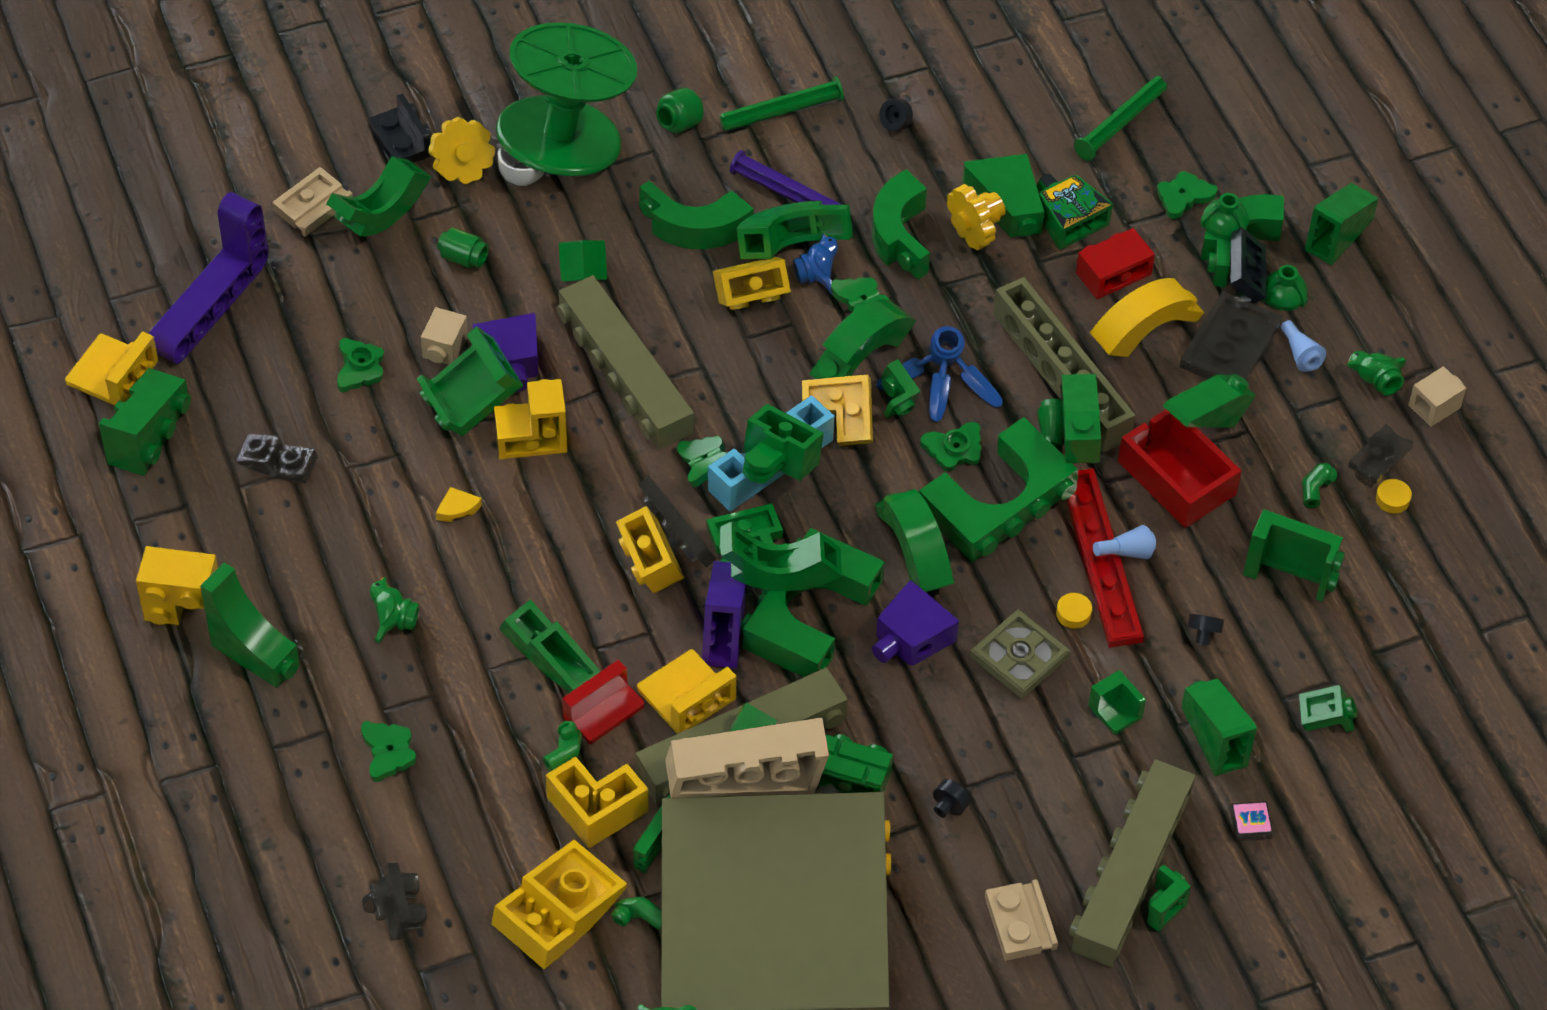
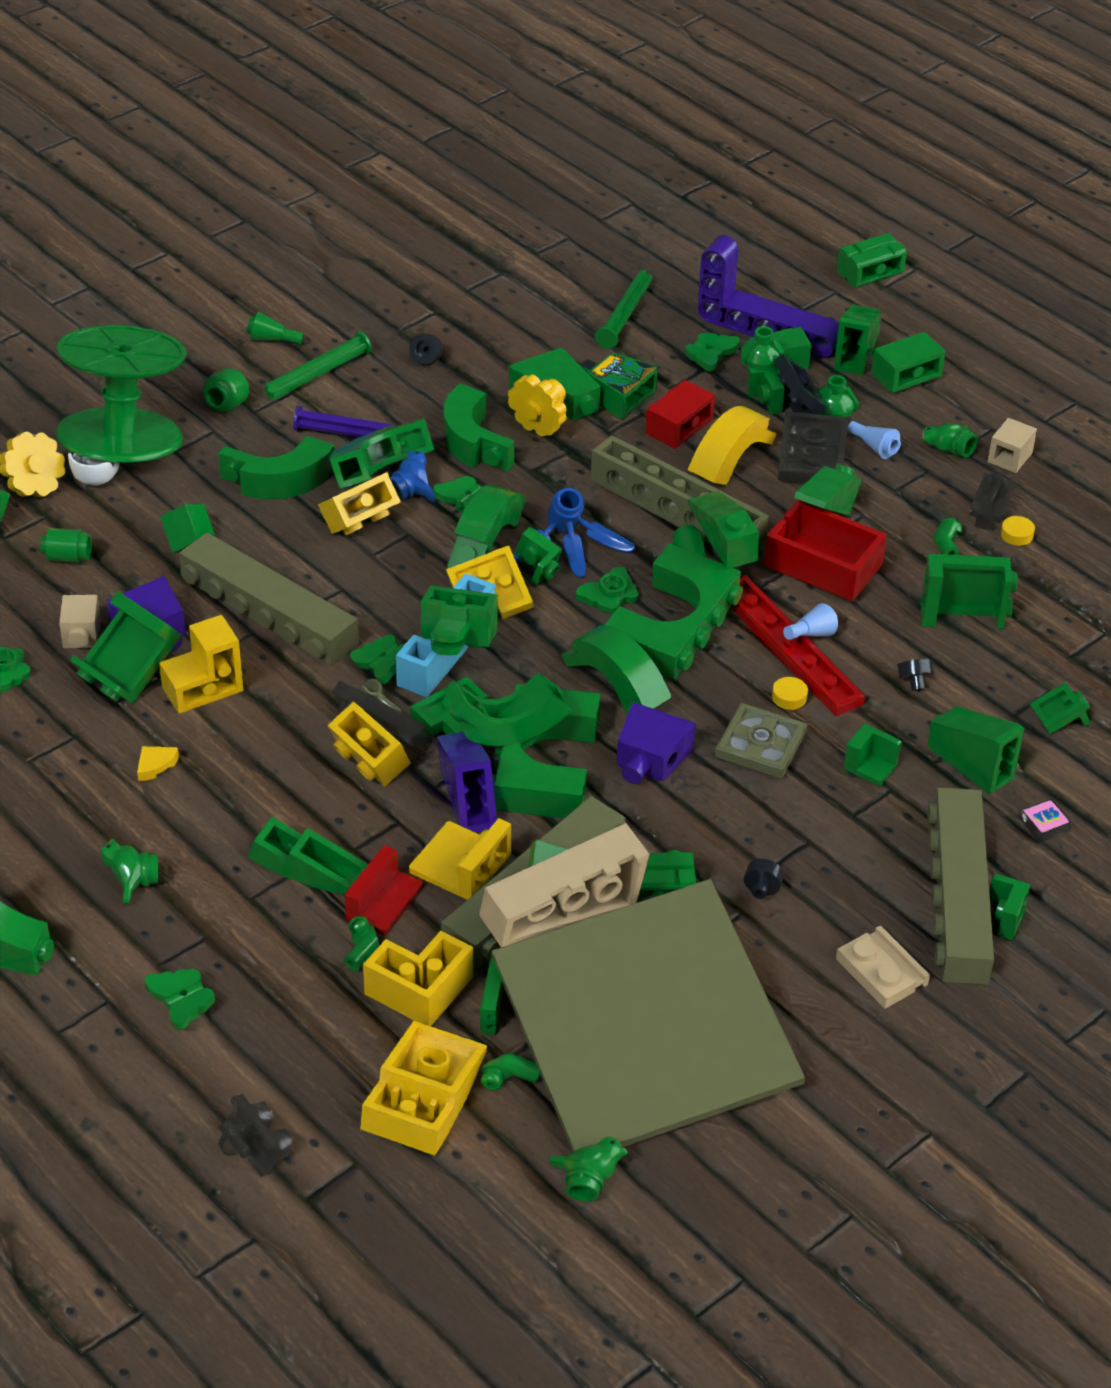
camera: 20 degrees left, 10 degrees down
none -> green cone [246,311,304,345]
none -> olive hand [355,679,403,717]
none -> dark purple beam [698,235,839,358]
none -> green brick [837,233,907,288]
none -> green brick [871,332,946,393]

